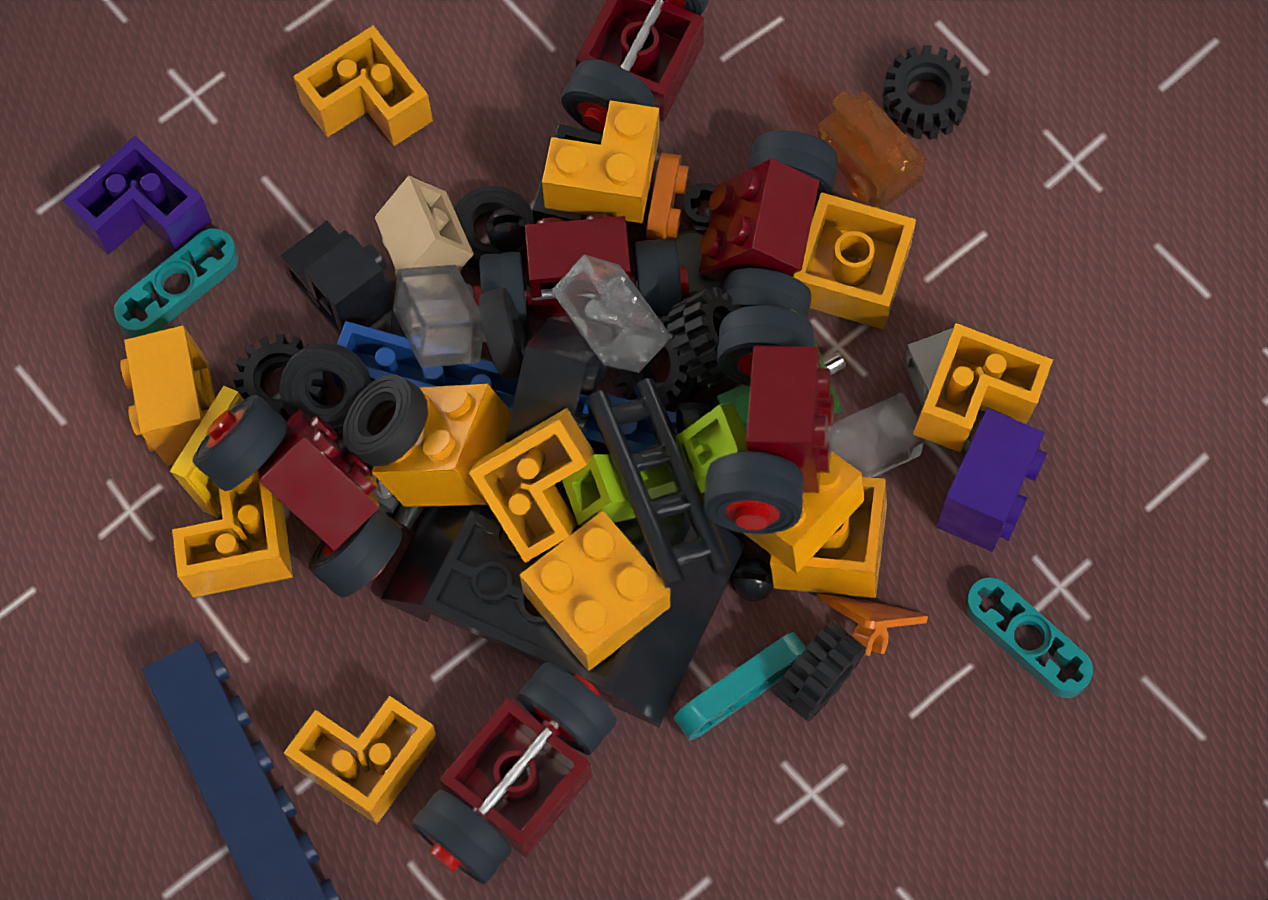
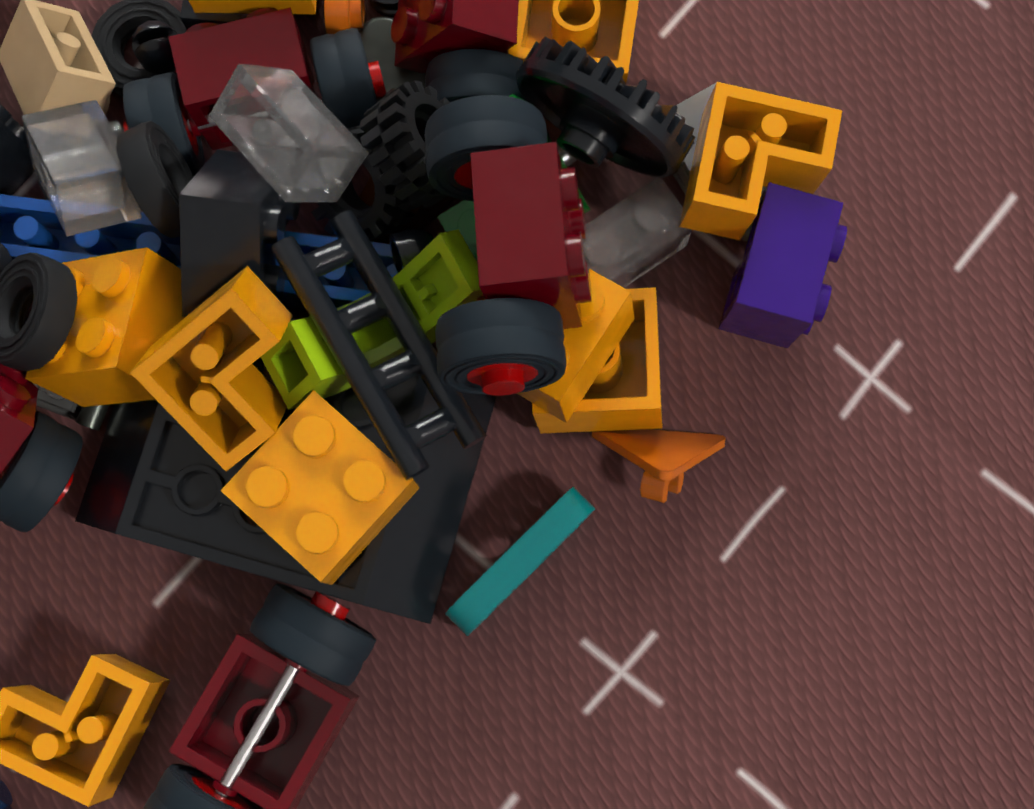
camera: 10 degrees left, 10 degrees up
black hinge [733,559,773,602] -> none
black tyre [774,621,867,721] -> none
teal beam [965,577,1093,698] -> none
none -> black wheel [516,37,695,178]

